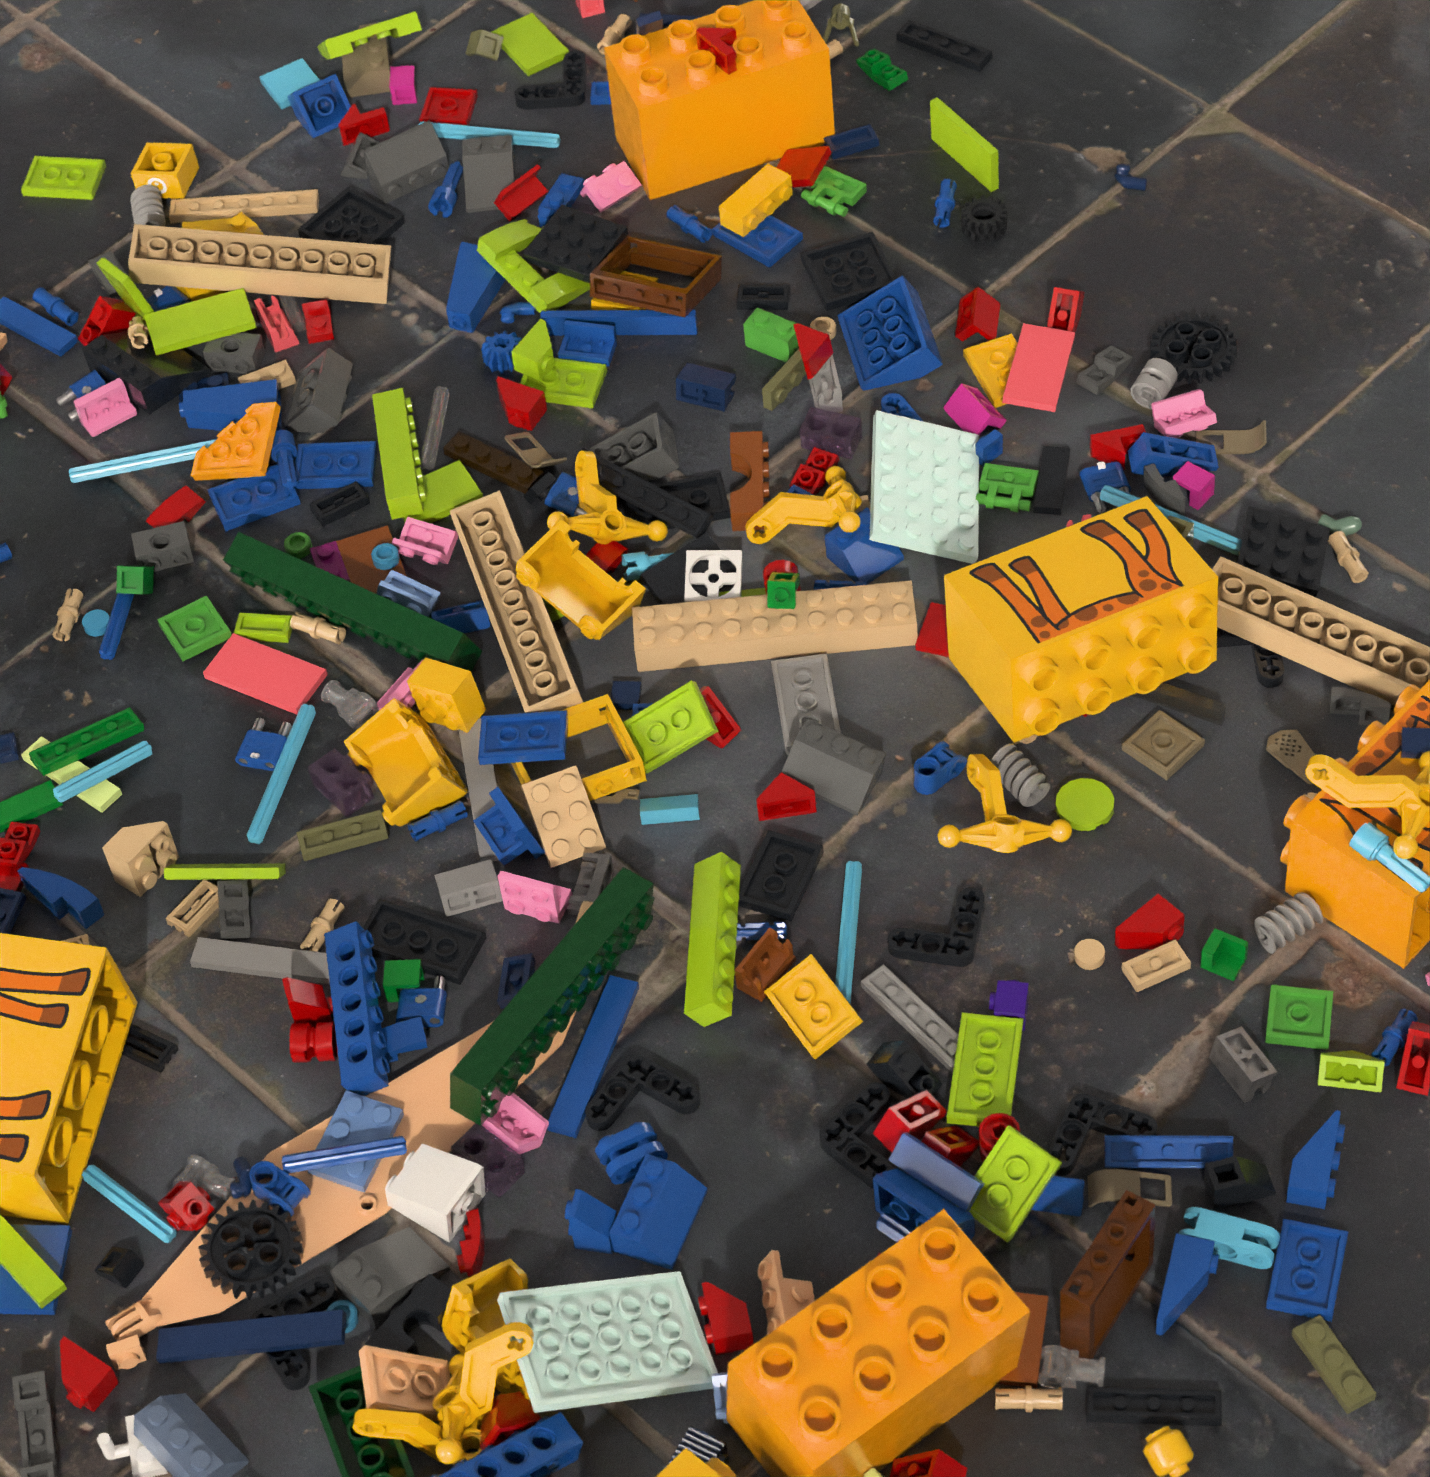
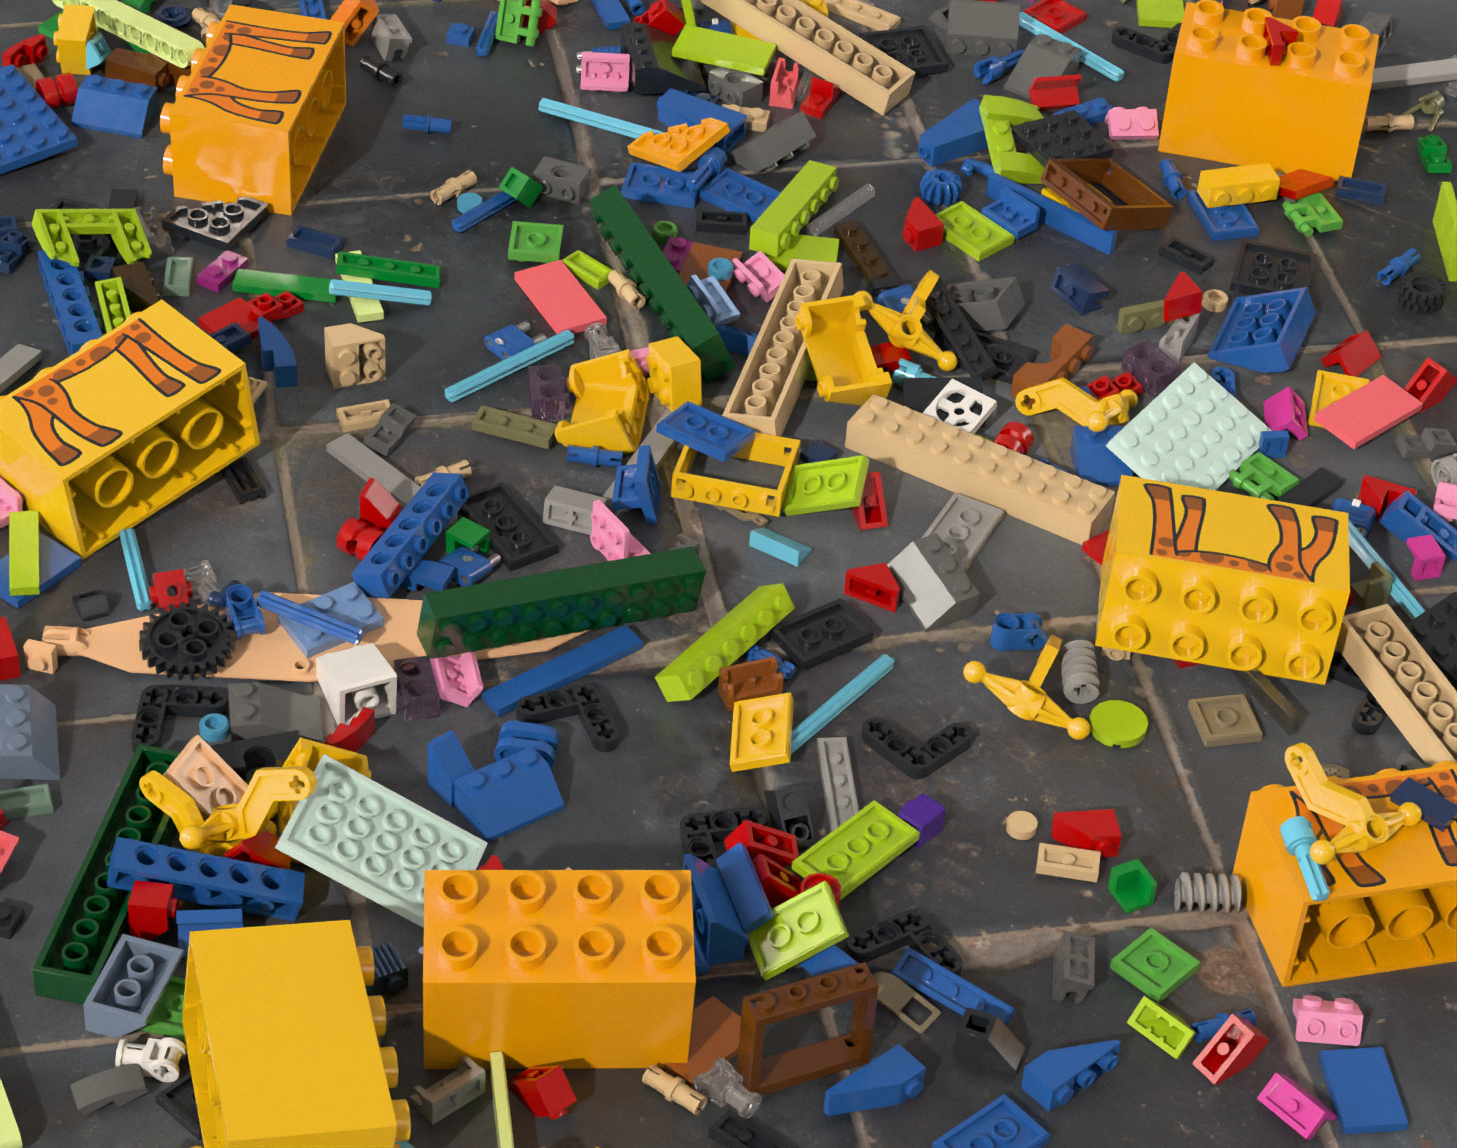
camera: 25 degrees right, 10 degrees down
tan pin [128,316,149,349] -> none
red slope [146,486,206,528] -> none
dark blue tile [156,1309,346,1363] -> none
lime tile [164,863,286,880] -> none
dark tan piece [505,432,567,468] -> none
lime slope [511,319,555,381] -> none
tan plate [521,765,606,868] -> none
bright green brick [743,308,799,362] -> none
green bracket [767,572,800,609] -> none
dark grey slope [1143,464,1186,516] -> none
medium azure piece [1178,1207,1280,1269] -> none

